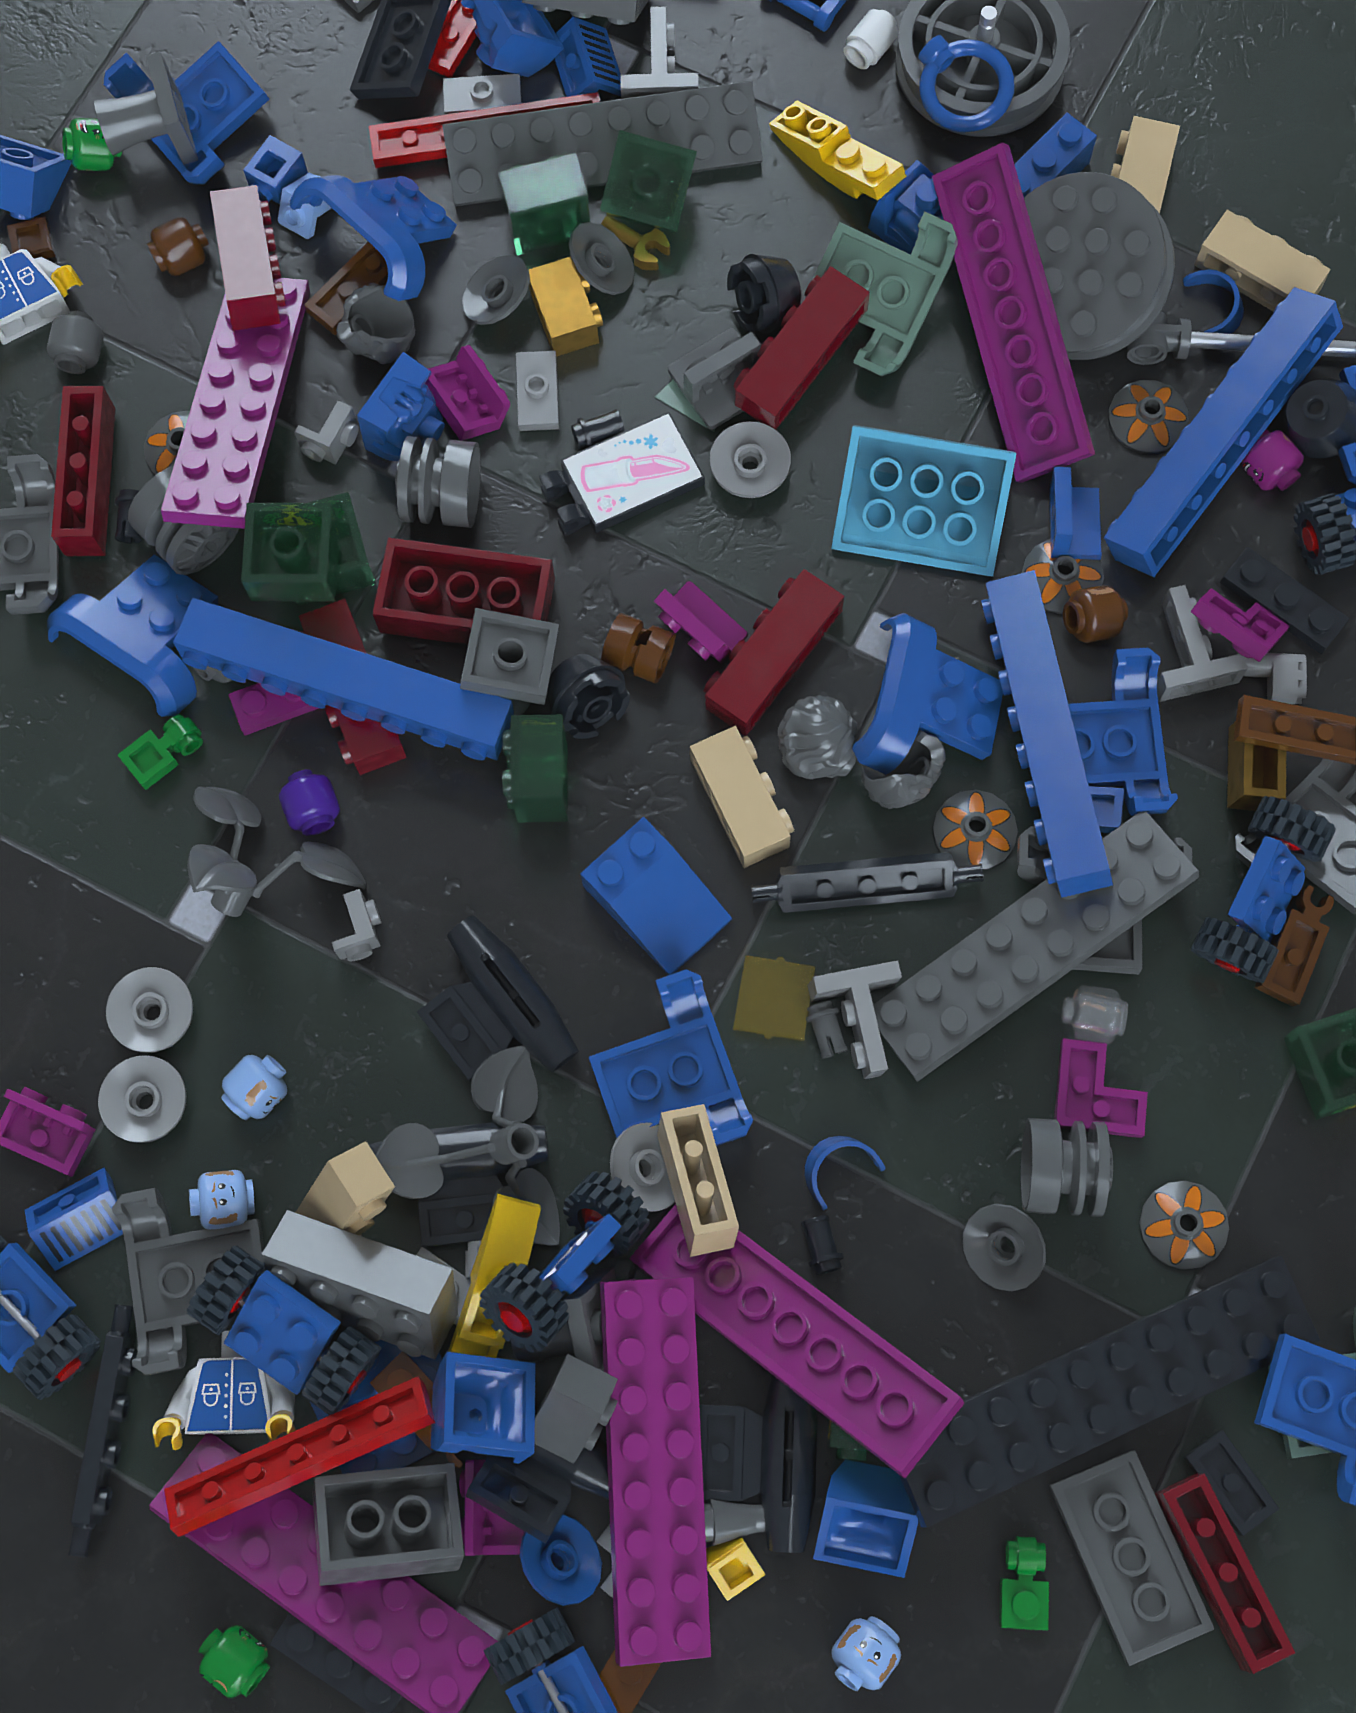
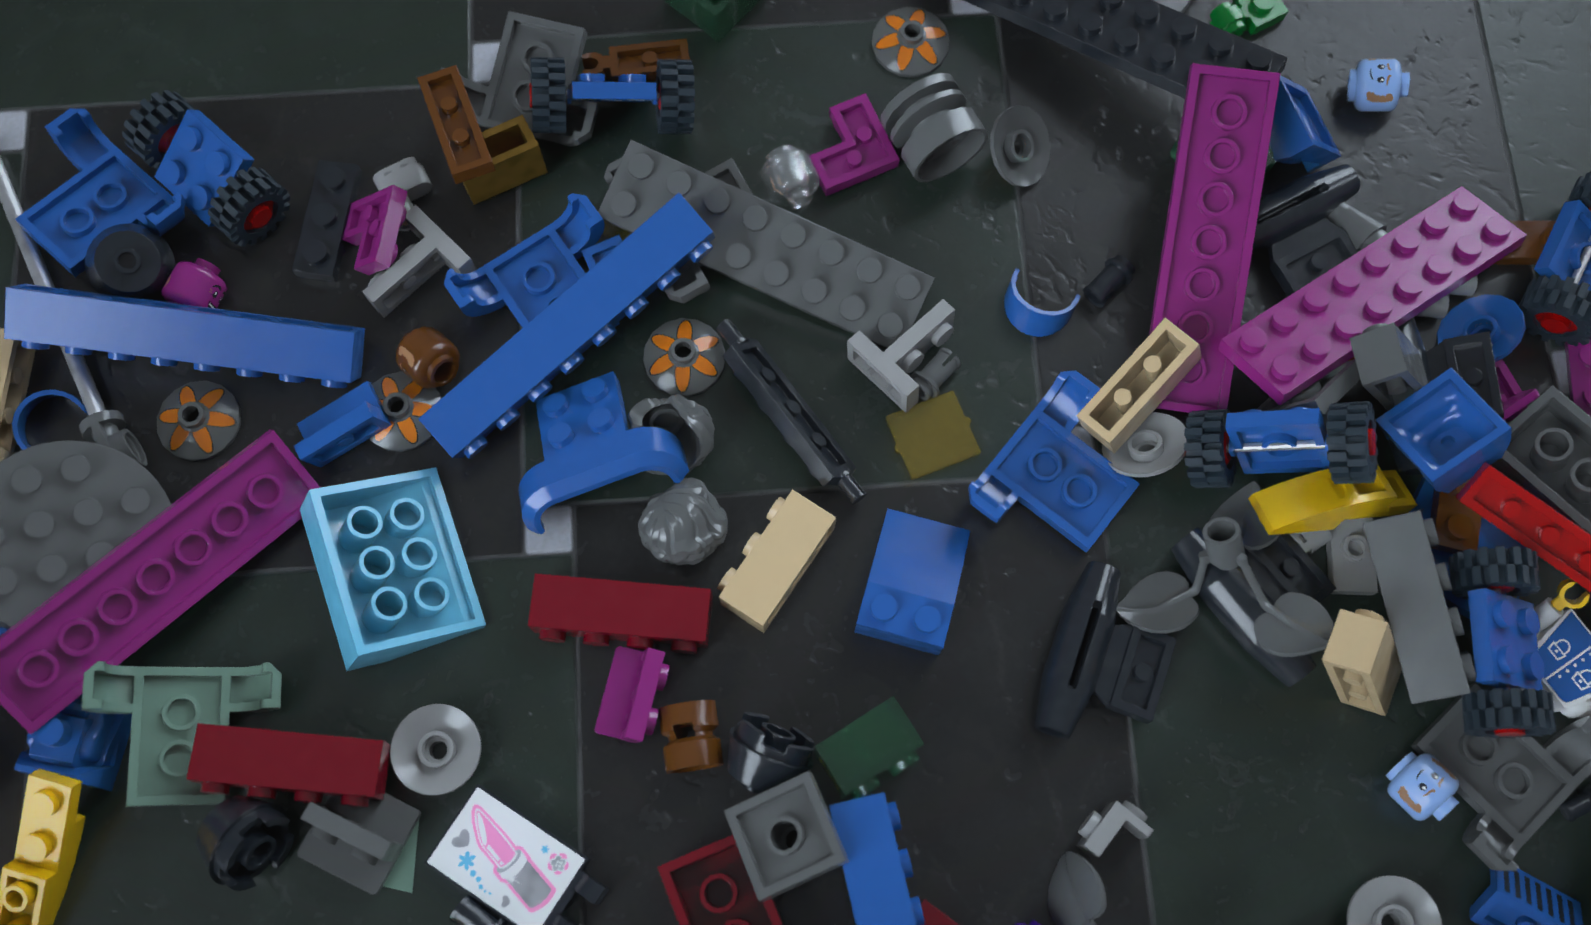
camera: 125 degrees left, 0 degrees up
light blue head [221,1055,287,1120] -> none
yellow slope [706,1538,765,1601] -> none

